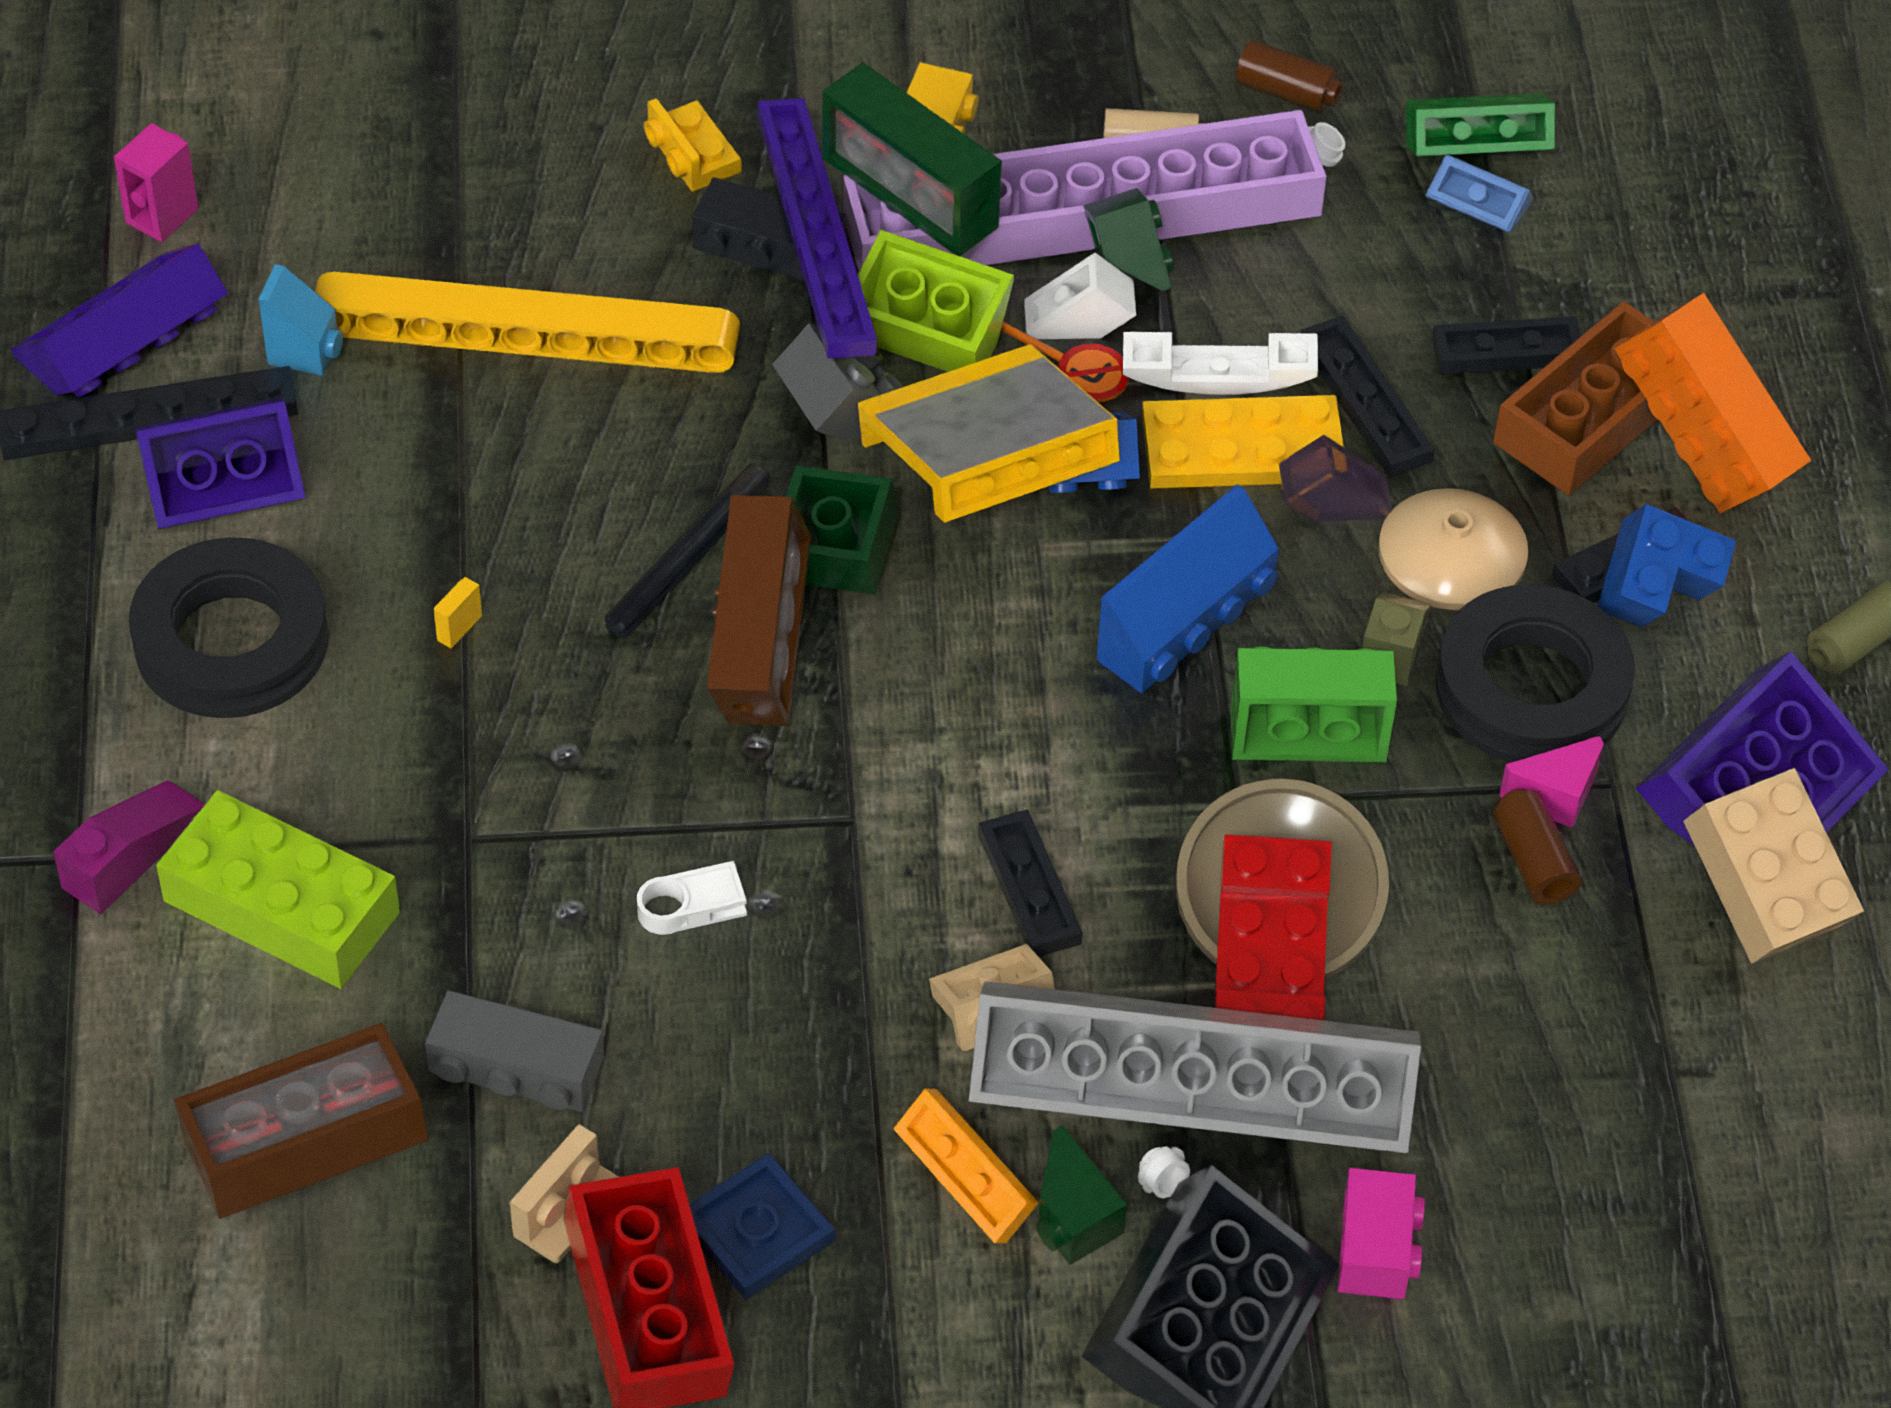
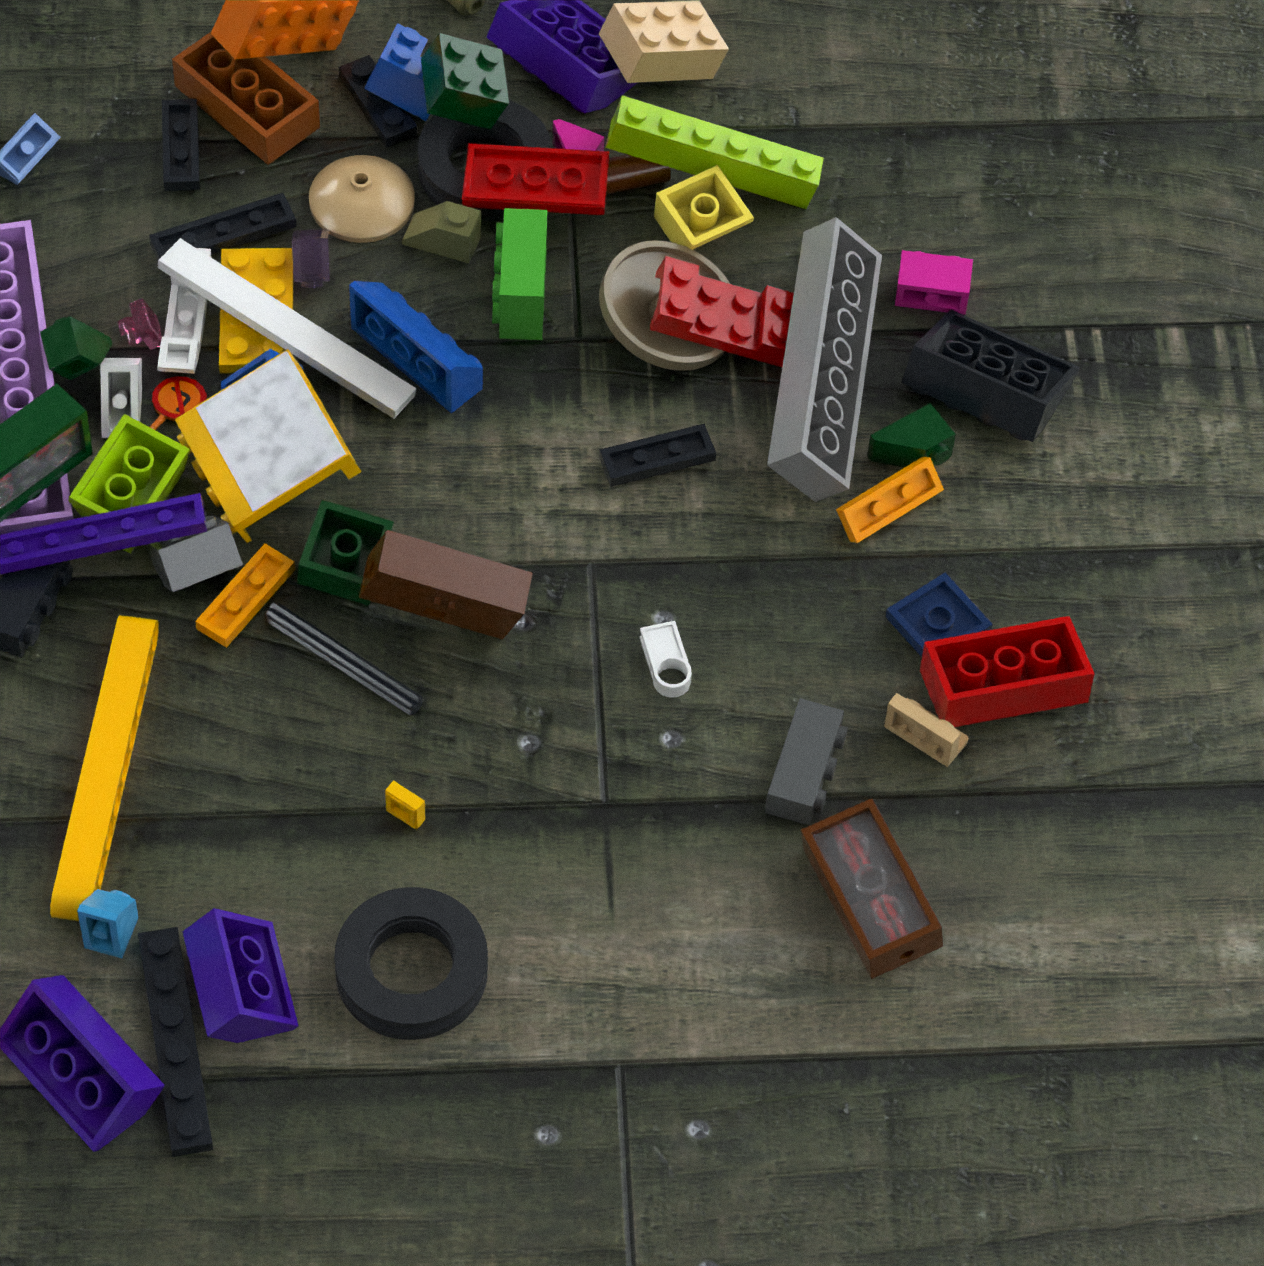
camera: 90 degrees left, 5 degrees up
magenta slope [53,780,205,914] -> none
lime brick [156,790,400,989] -> none
tan bracket [929,944,1055,1051] -> none
white plate [1138,1146,1190,1198] -> none
none -> clear pink tile [118,298,162,350]
none -> white tile [158,238,417,419]
none -> light orange plate [195,543,296,648]
none -> dark green brick [421,33,509,129]
none -> red tile [462,143,610,215]
none -> lime brick [605,95,824,209]
none -> light yellow slope [654,165,754,250]

